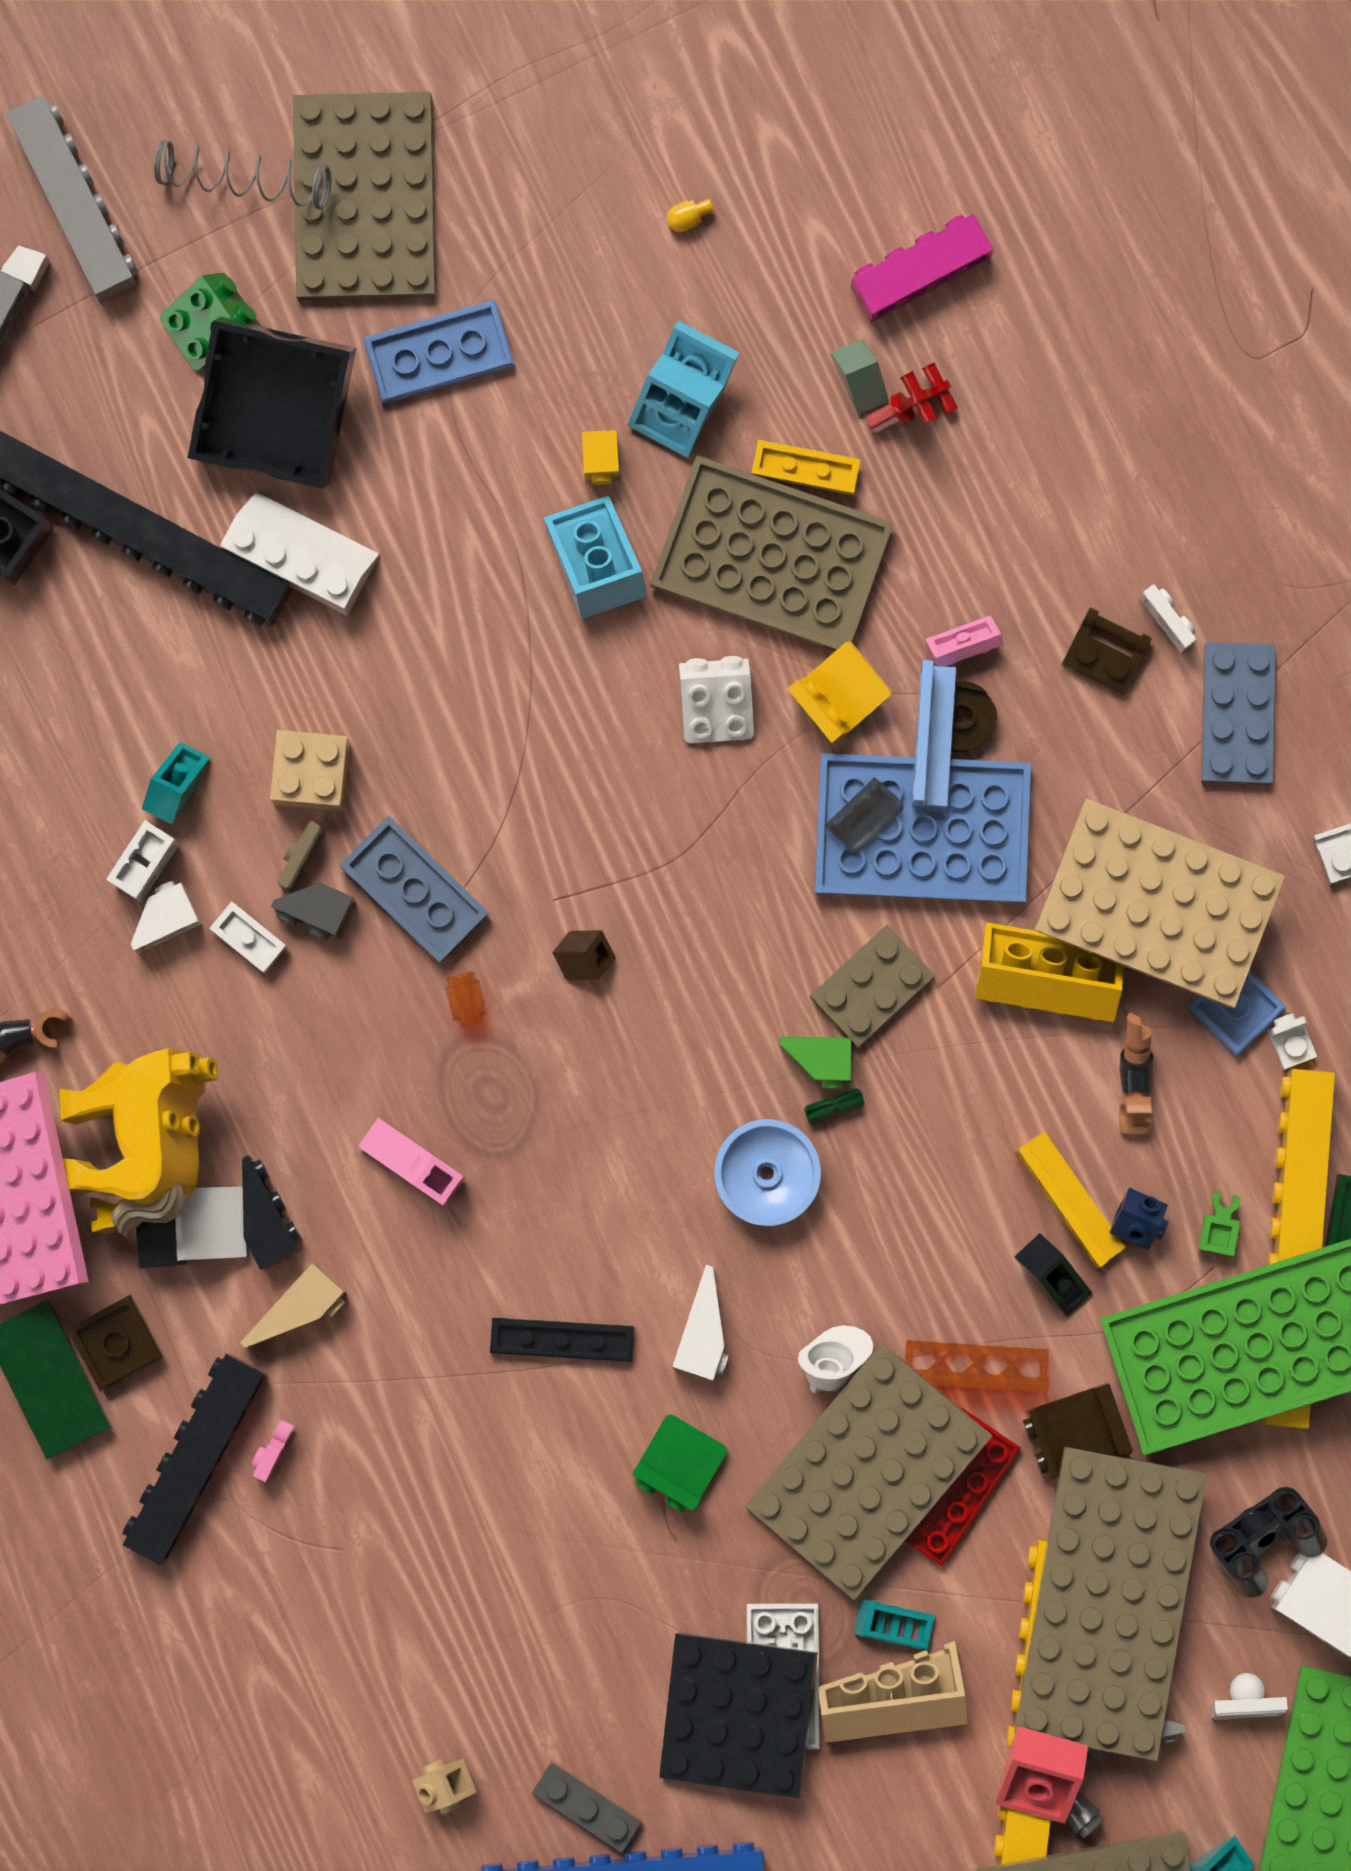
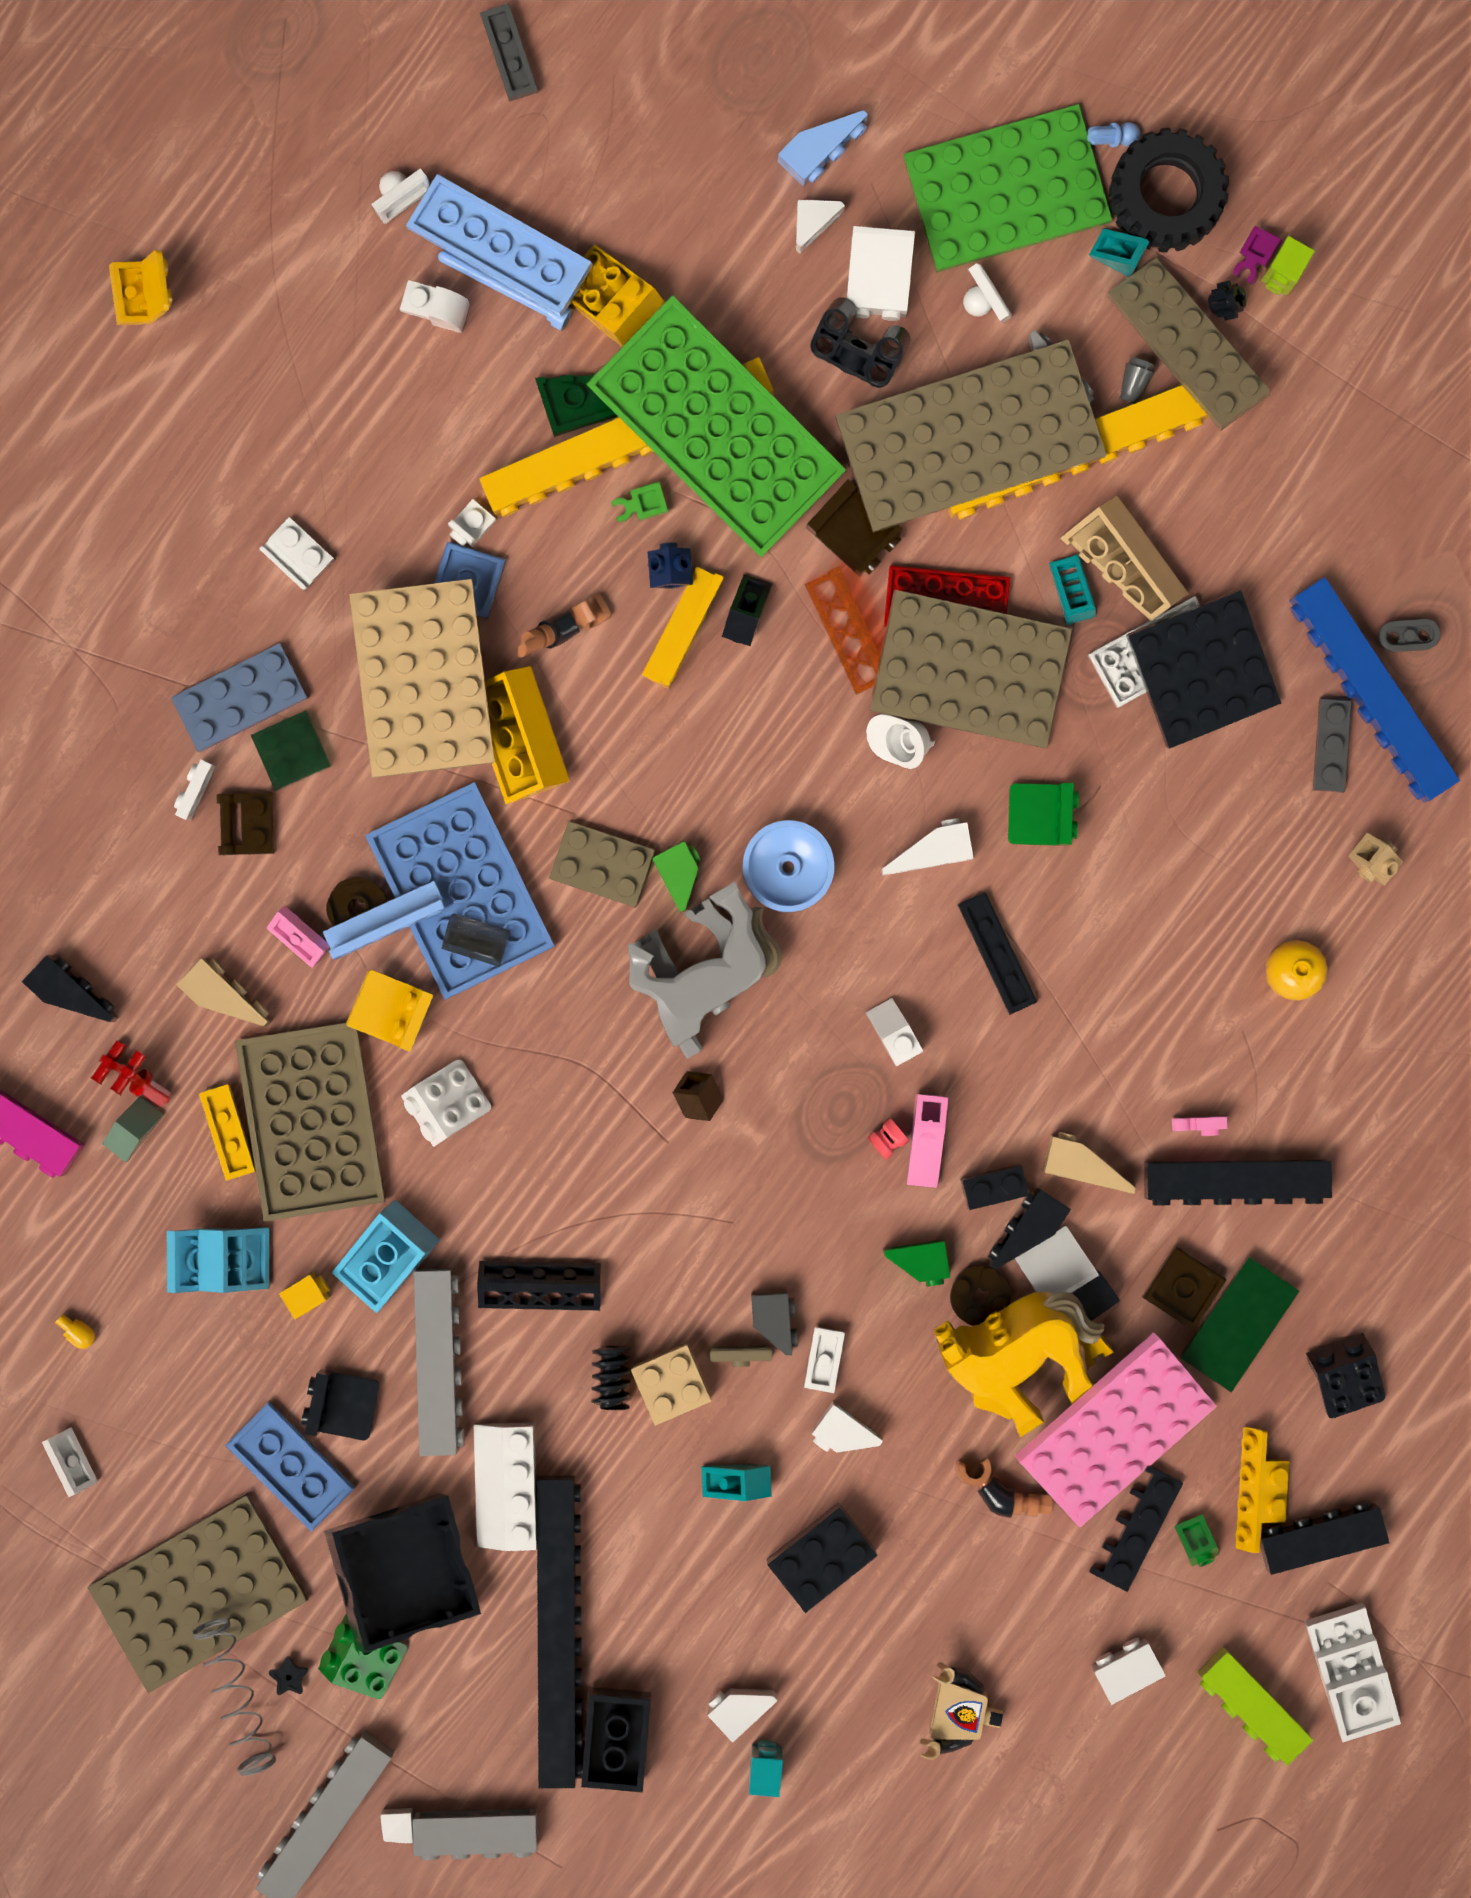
camera: 120 degrees left, 5 degrees up
white brick [106,820,179,903] -> none
sand blue plate [339,815,489,964] -> none
clear orange brick [445,972,487,1026] -> none
dark green piece [804,1088,865,1124] -> none
coral slope [995,1726,1088,1824] -> none
none -> black slope [22,955,119,1022]
none -> white plate [42,1427,98,1497]
none -> tan slope [176,958,272,1026]
none -> clear green plate [251,711,332,791]
none -> black plate [269,1656,309,1695]
none -> black bracket [301,1369,380,1441]
none -> light grey brick [414,1268,464,1456]
none -> black fence [477,1261,601,1311]
none -> black piece [591,1346,631,1410]
none -> light grey piece [628,882,783,1059]
none -> black brick [767,1502,878,1613]
none -> white slope [866,998,923,1066]
none -> coral wheel [867,1118,909,1160]
none -> green slope [883,1239,950,1287]
none -> dark brown plate [949,1265,1011,1326]
none -> black brick [960,1164,1029,1210]
none -> yellow cylinder [1266,940,1328,1001]

